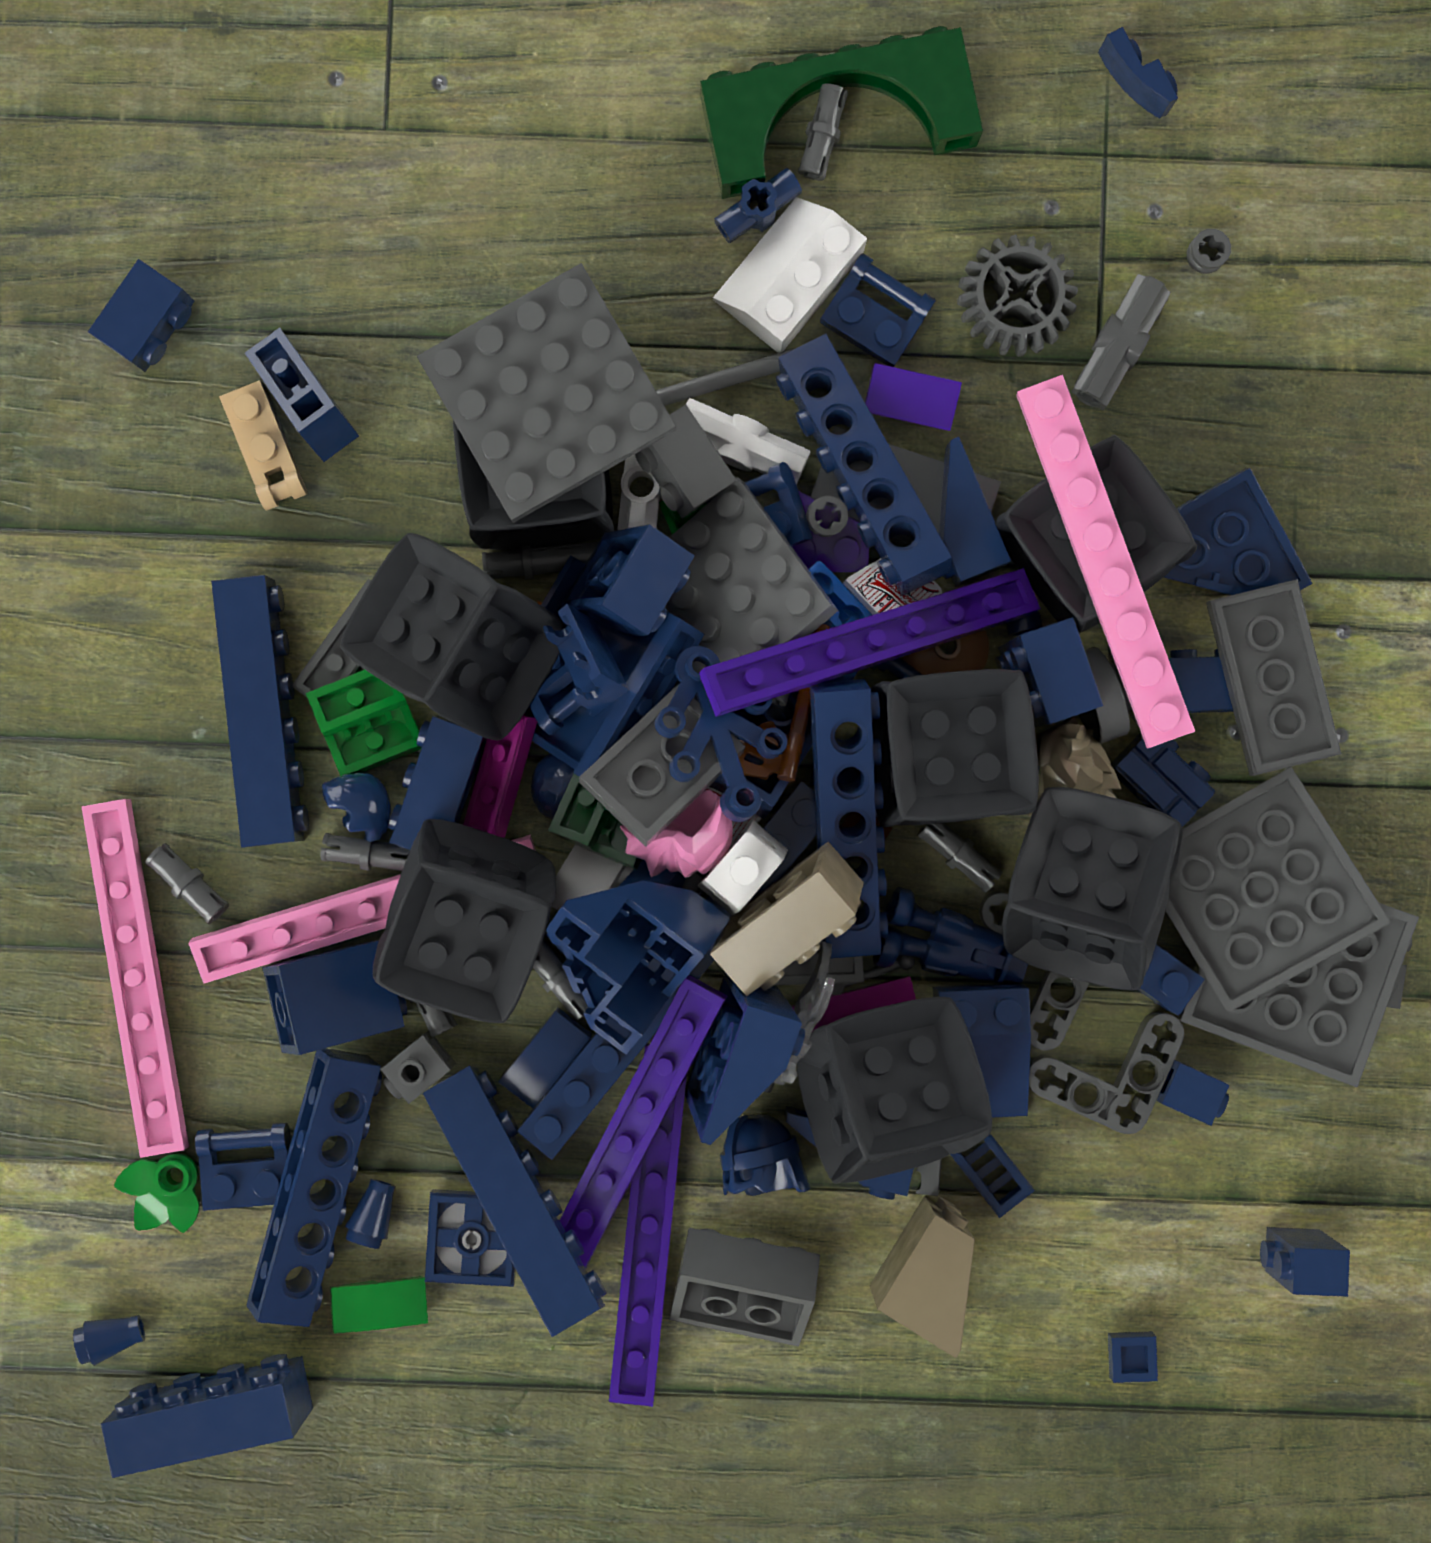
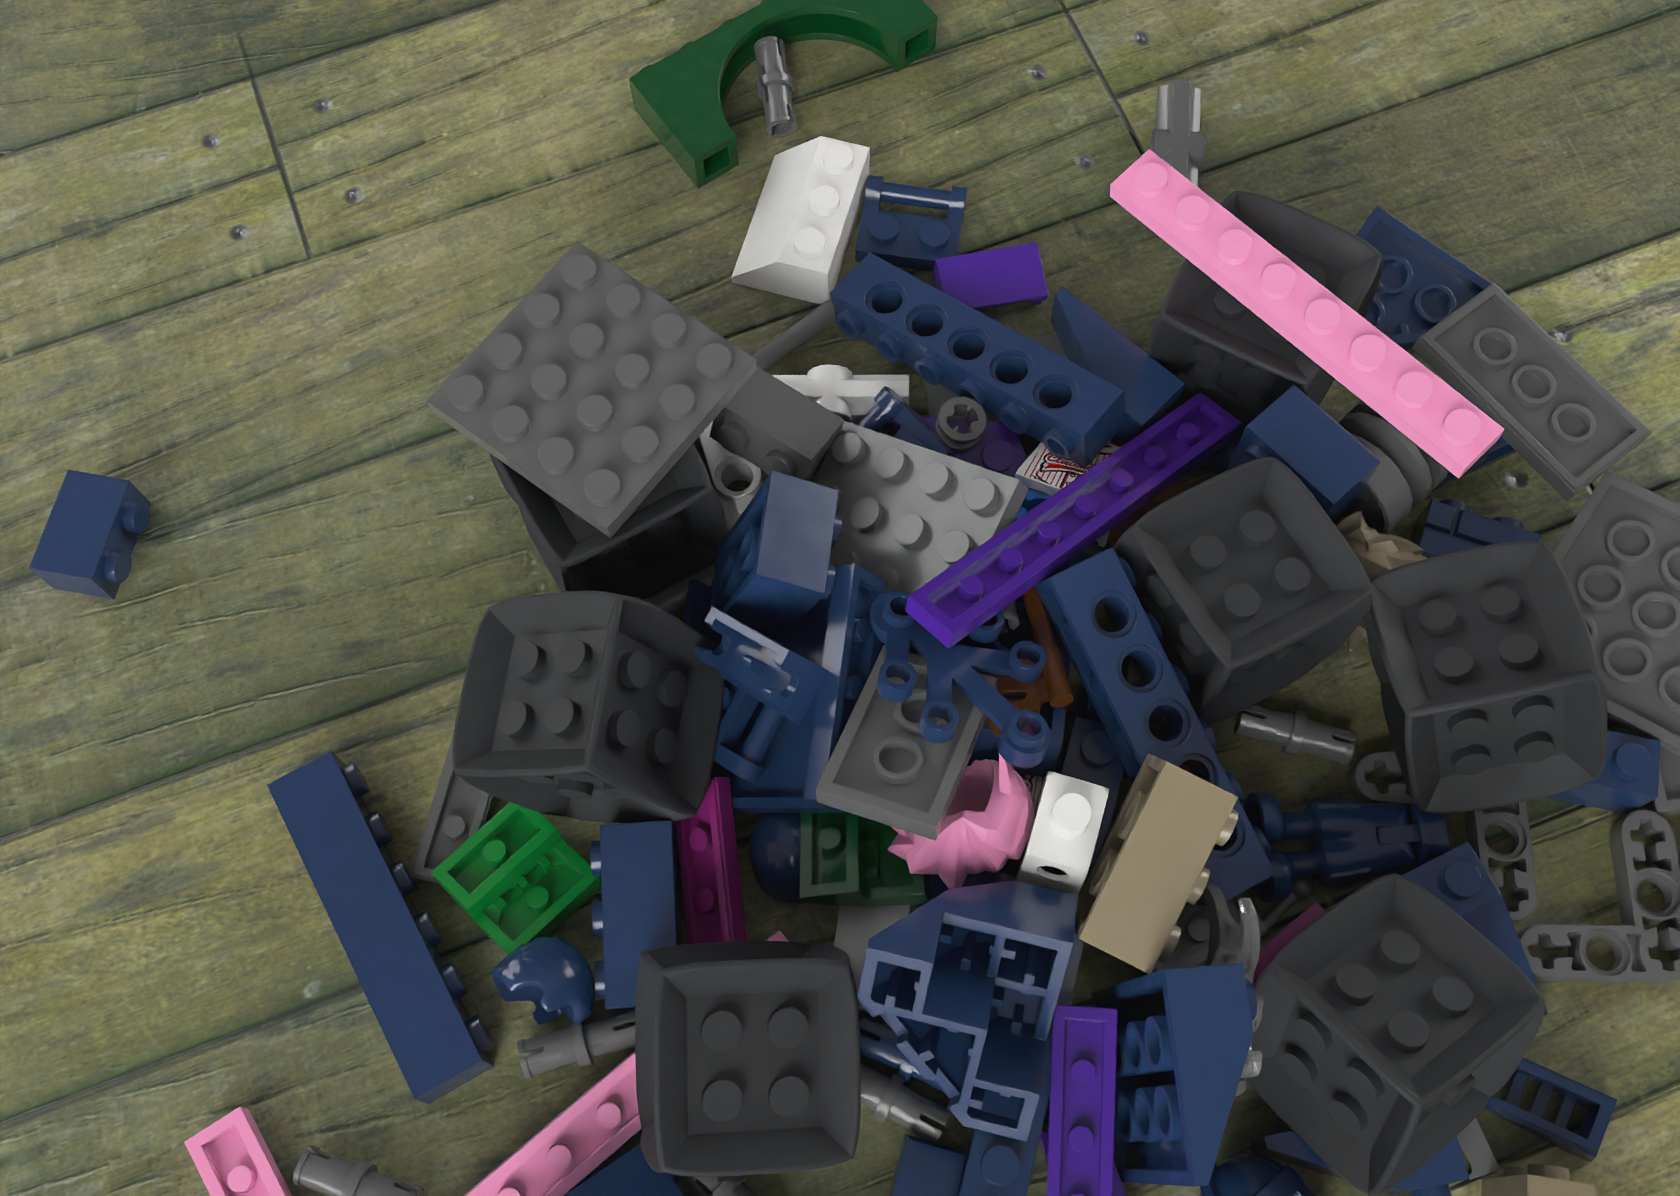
camera: 15 degrees left, 20 degrees down
tan plate [219,380,307,511] -> none
dark blue slope [245,327,359,462] -> none
dark blue axle [714,168,802,243] -> none
dark grey gear [957,234,1078,357] -> none
dark grey bush [1187,229,1231,274] -> none

